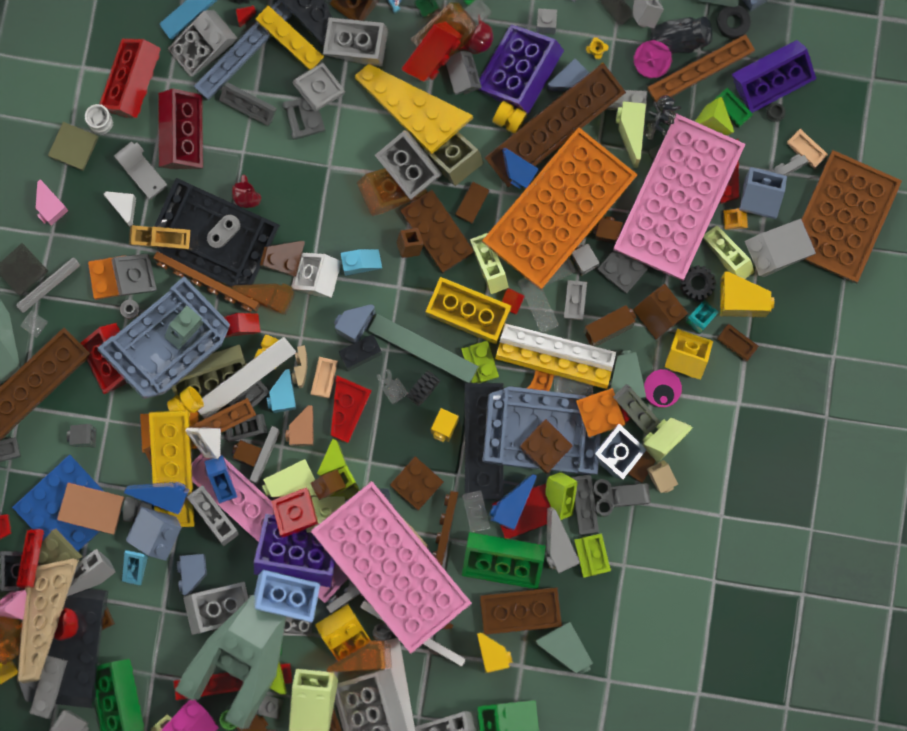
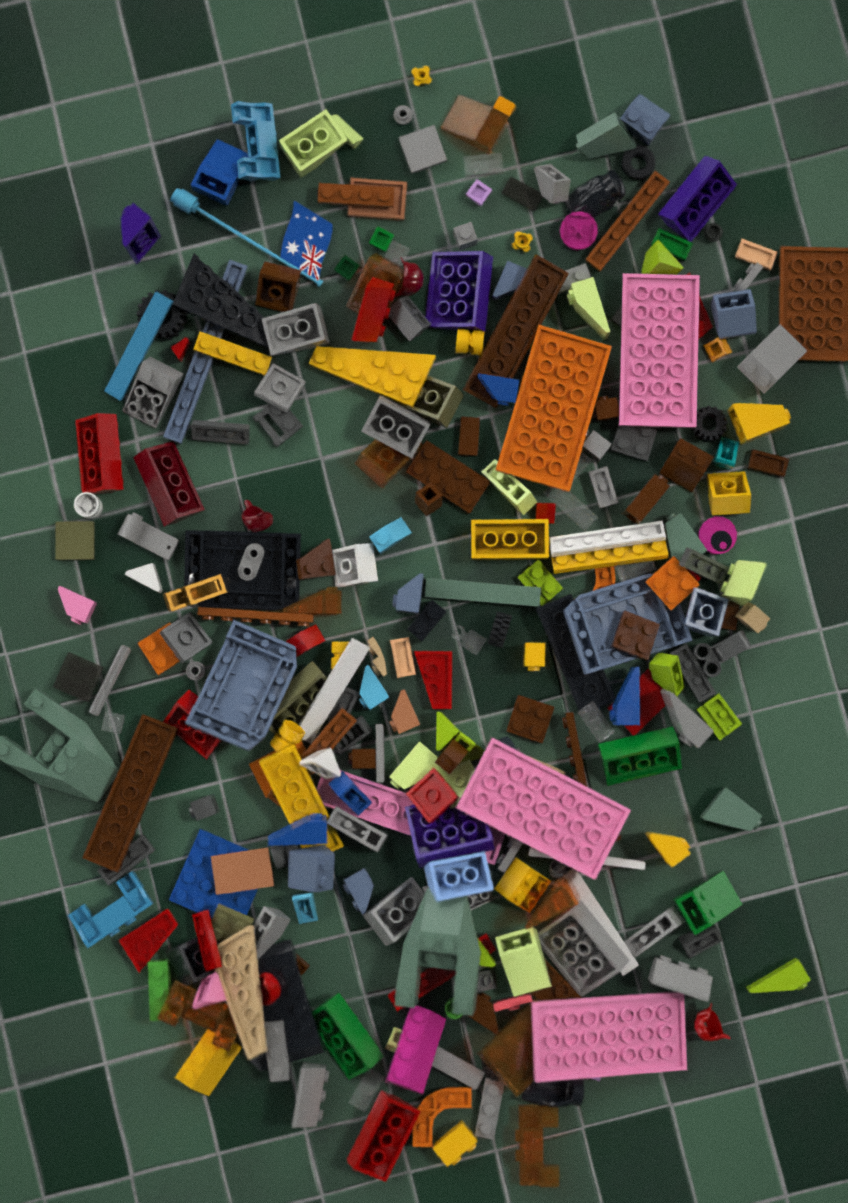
camera: 20 degrees left, 5 degrees up
sand green torso [164,306,203,350] -> none
reddish brown plate [480,588,562,635] -> none
animal [644,95,681,140] -> none
yellowish green slope [703,225,754,279] -> none

